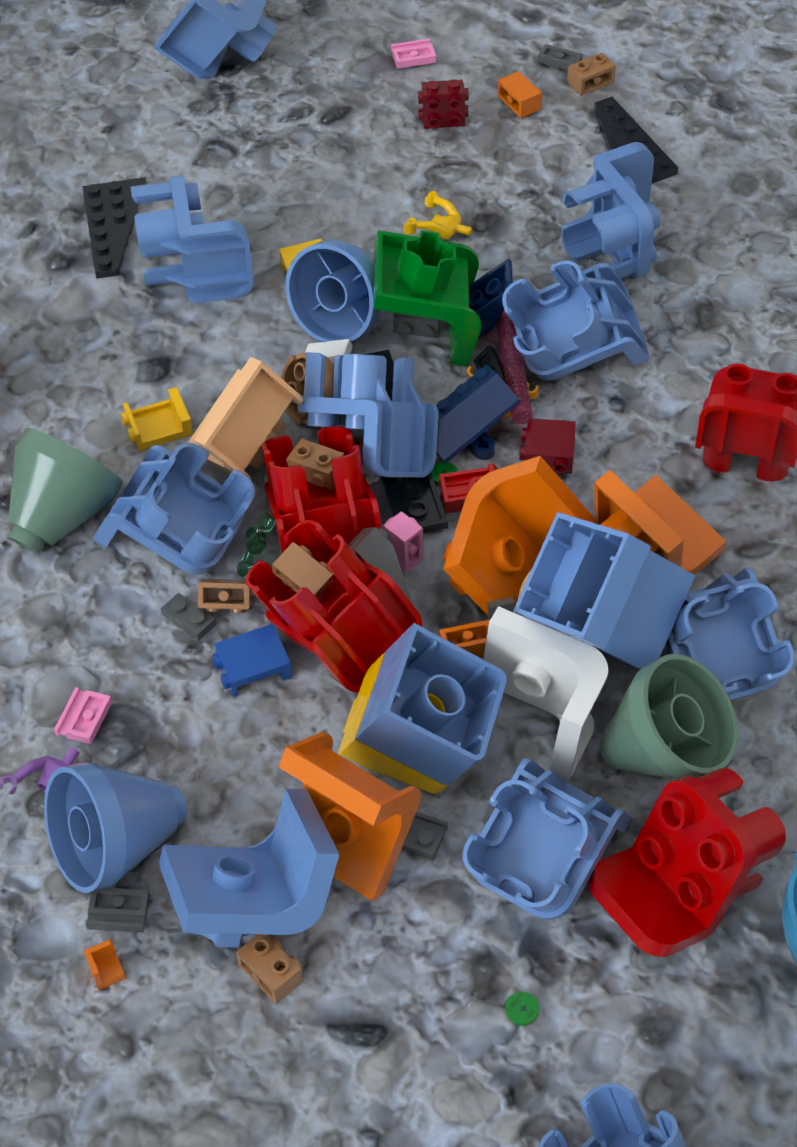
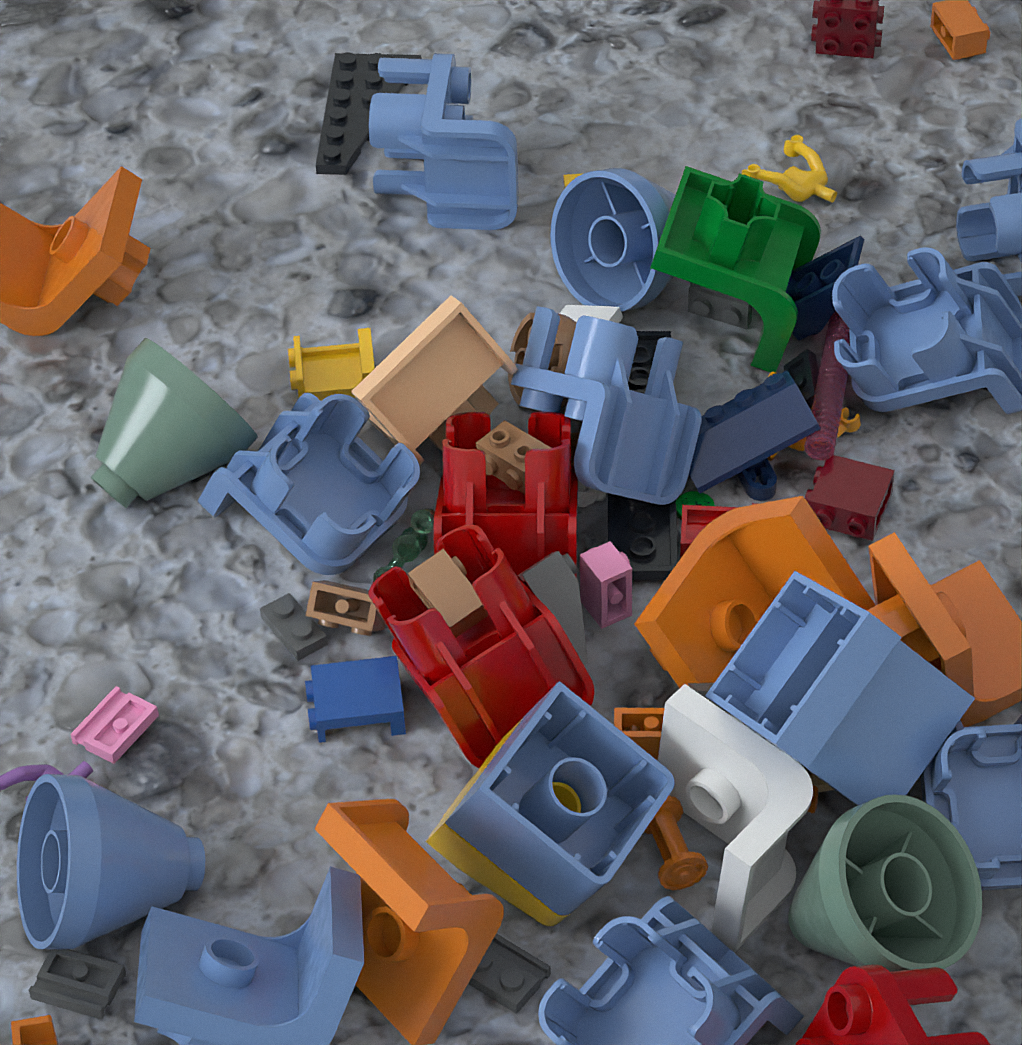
camera: 15 degrees right, 5 degrees down
none -> orange hose [643,795,708,890]

